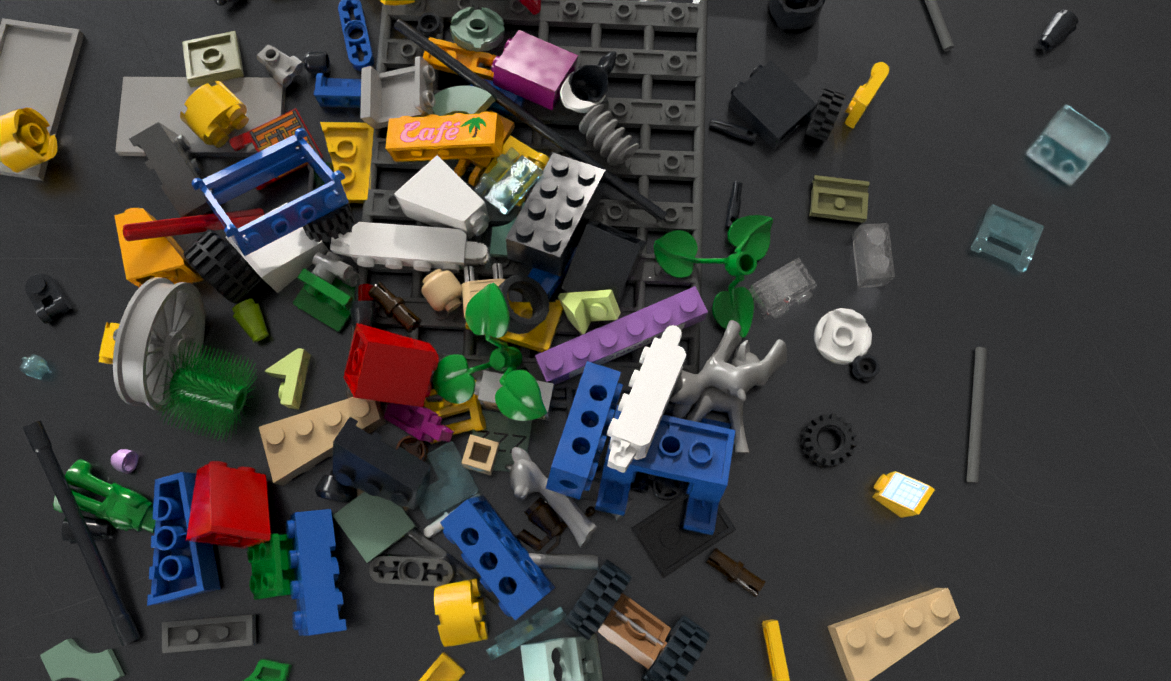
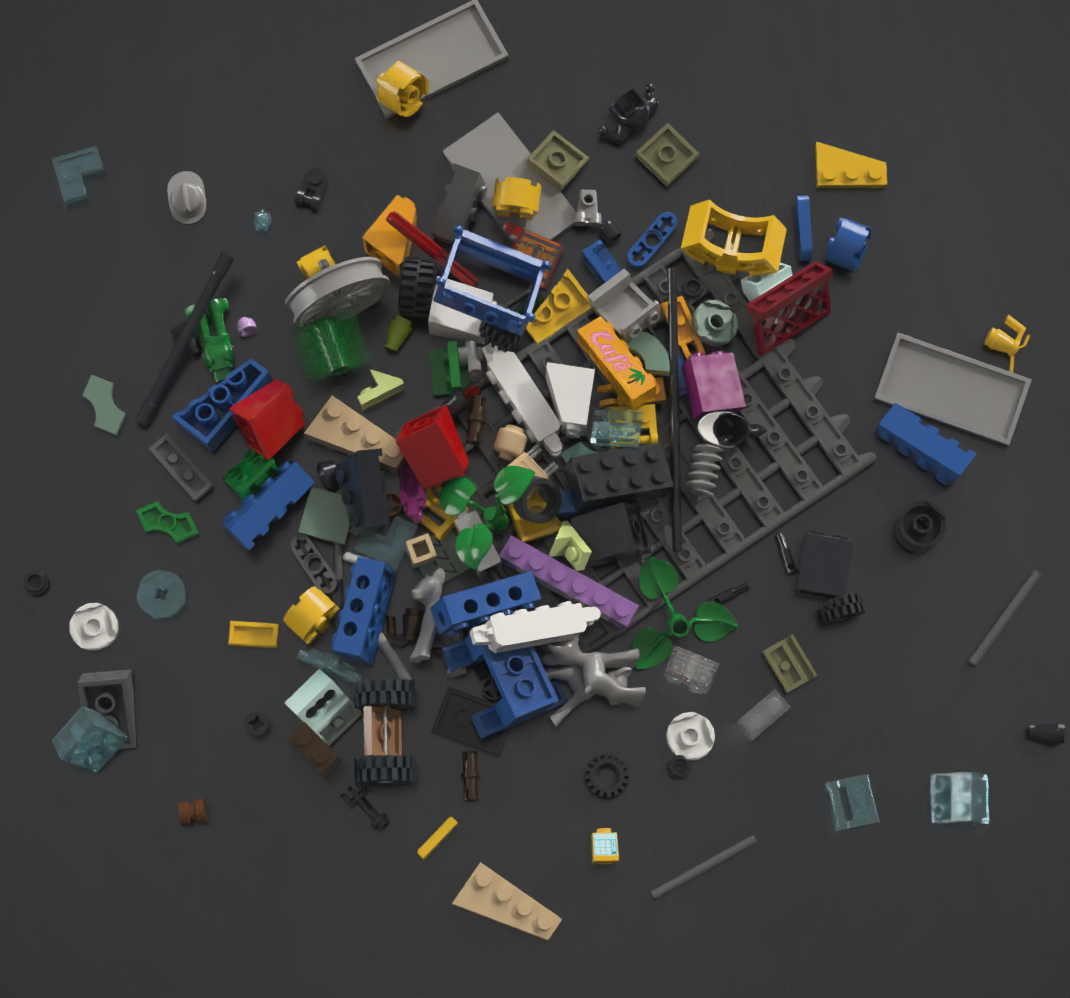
camera: 50 degrees right, 0 degrees up
yellow plate [844,62,889,128] -> none

